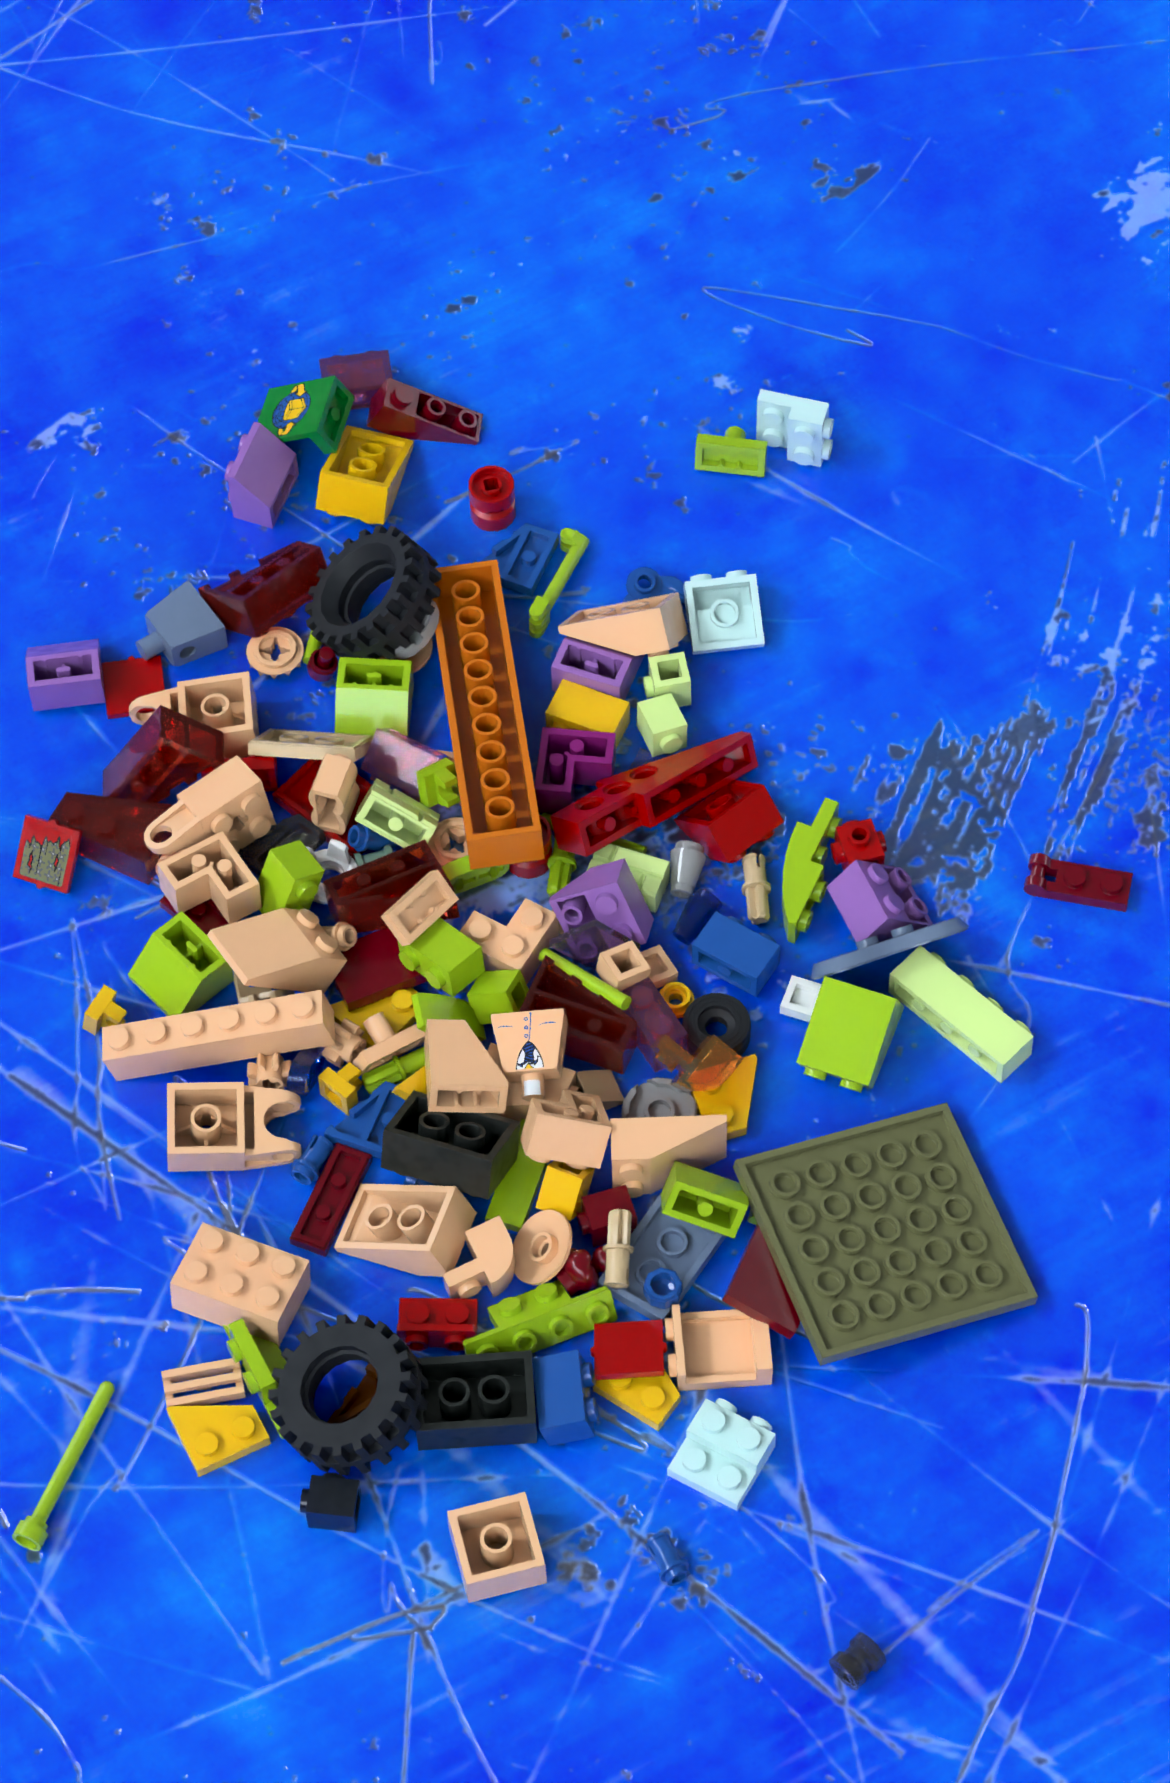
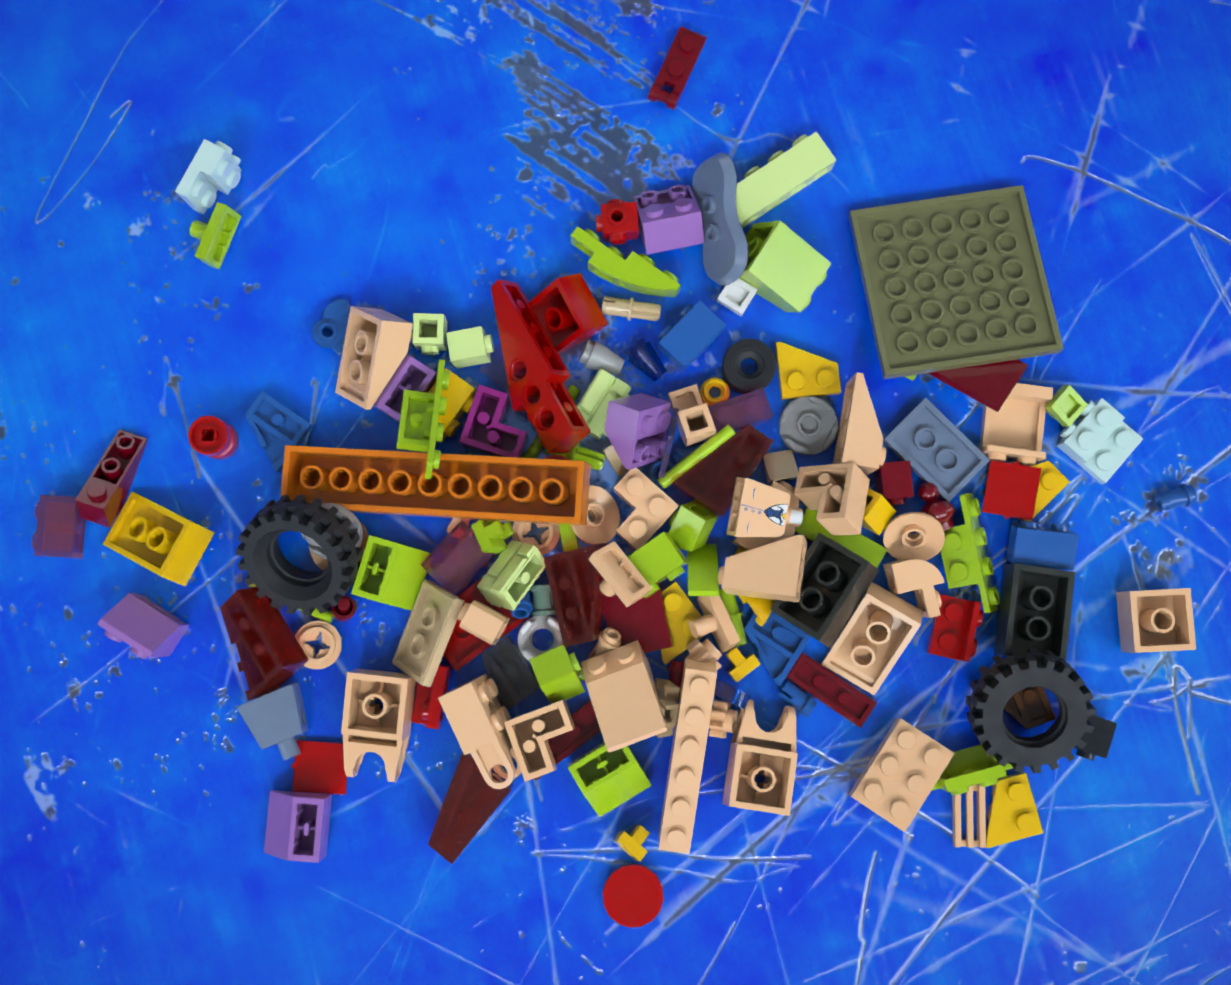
camera: 85 degrees left, 25 degrees up
piece [12,814,83,894] -> none
lime piece [12,1381,115,1551] -> none
clear red wedge [103,705,224,816] -> none
green panel [258,376,355,454] -> none
lime hinge [529,528,590,638] -> none
tan axle [603,1209,634,1289] -> none
blue tile [643,1267,683,1309] -> none
clear orange brick [650,1034,743,1092] -> none
lime brick [661,1161,749,1238] -> none
light aqua plate [683,570,765,655] -> none
none -> lime bracket [397,359,450,479]
none -> light nougat dish [571,485,620,545]
none -> red tile [603,863,664,928]
none -> lime tile [1044,384,1088,427]

